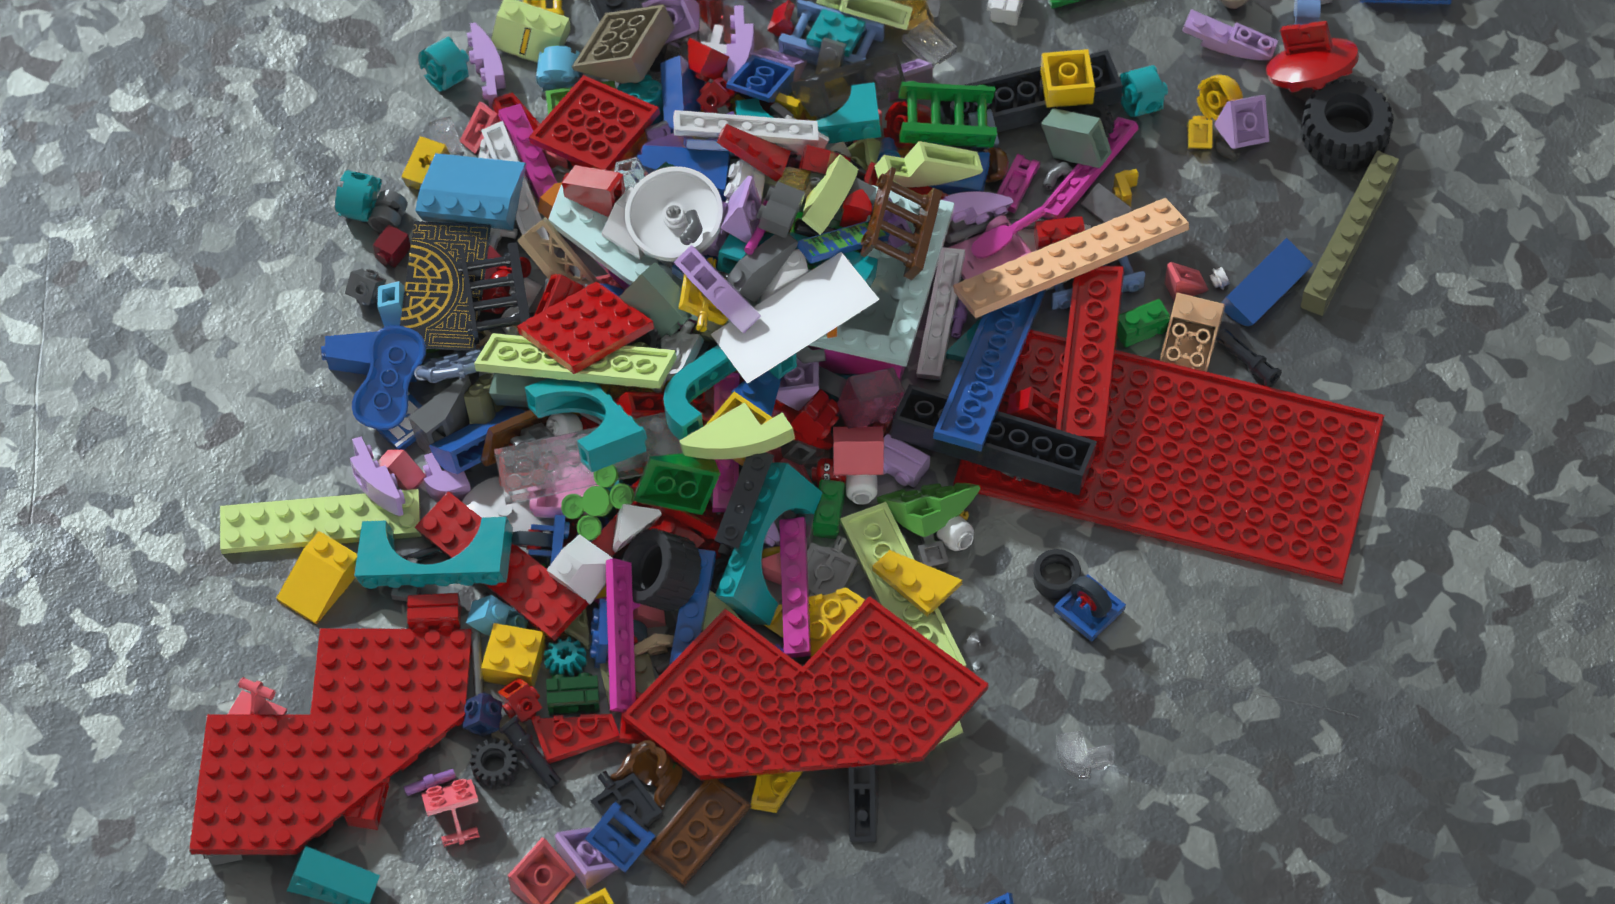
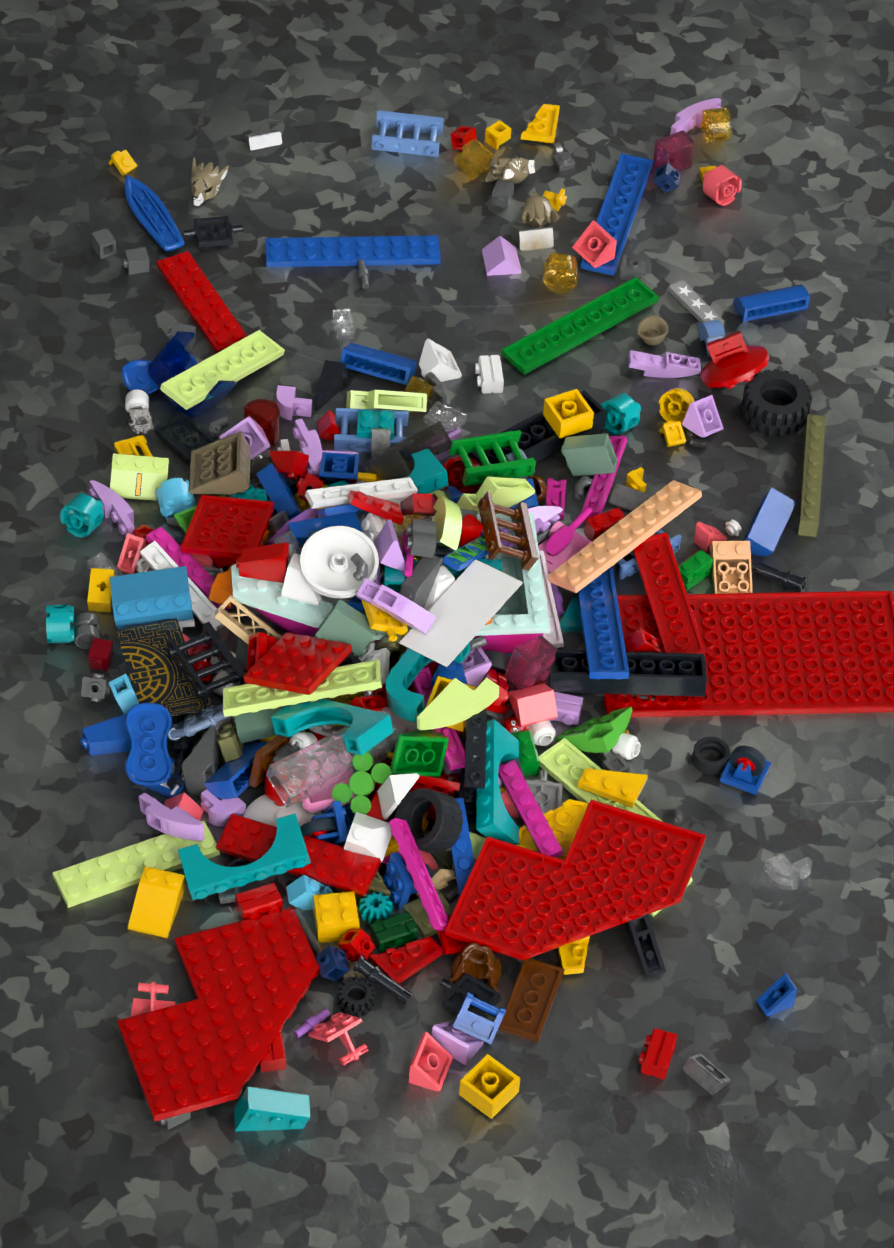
camera: 25 degrees left, 10 degrees down
none -> black piece [167,739,193,790]

